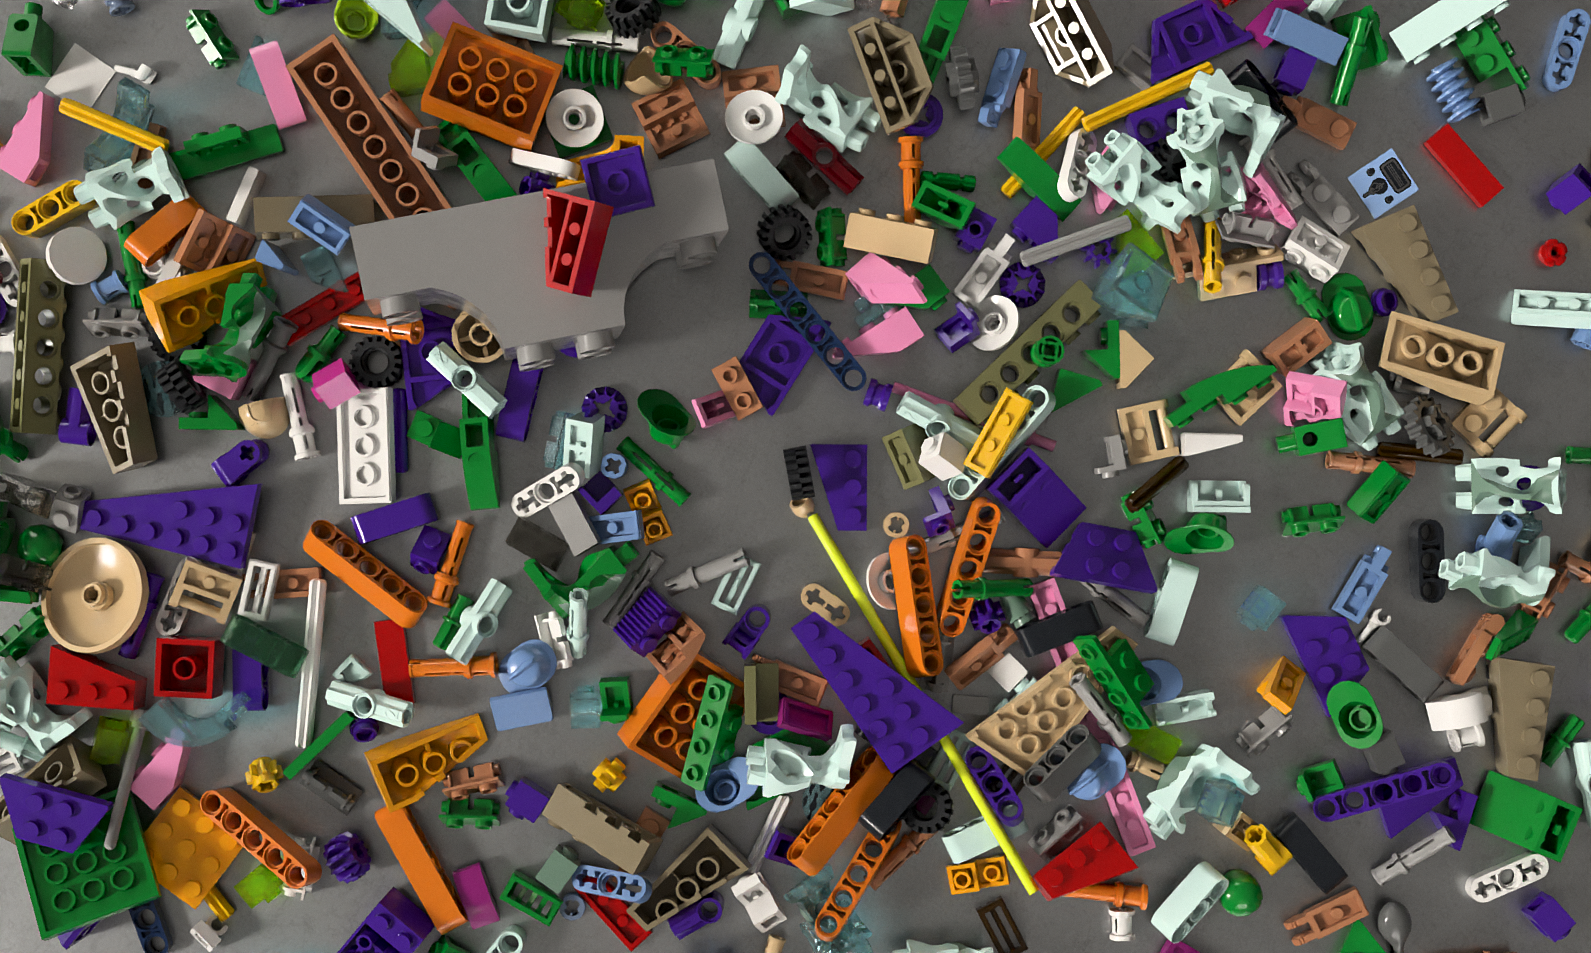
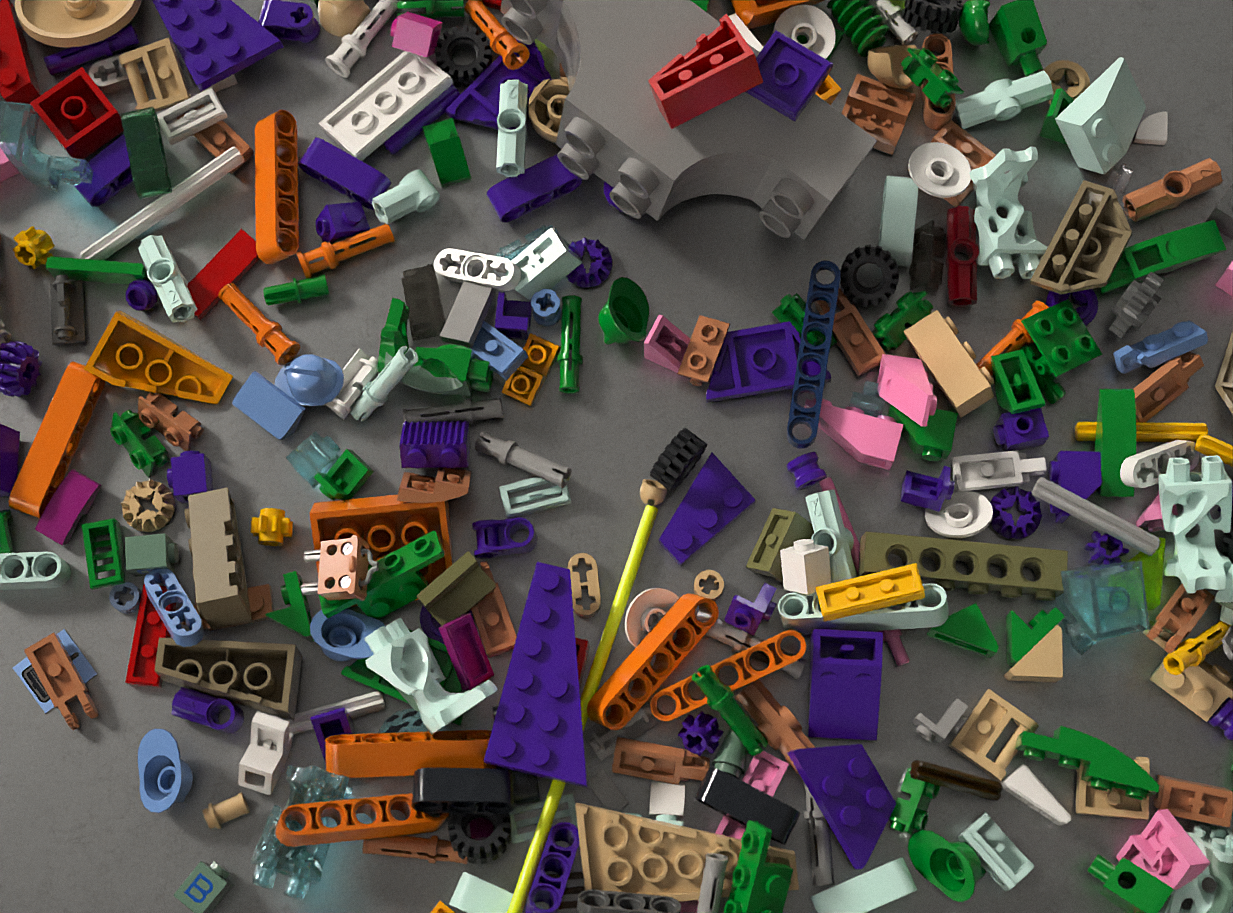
camera: 55 degrees right, 15 degrees down
light aqua tile [332,653,374,682] -> none
light aqua piece [445,578,513,665] -> none
green slope [459,394,500,511] -> none
green wheel [1030,335,1065,368] -> none
none -> tan gear [121,479,175,532]
none -> piece [301,535,379,601]
none -> light aqua piece [372,170,440,224]
none -> green hinge [1021,299,1103,377]

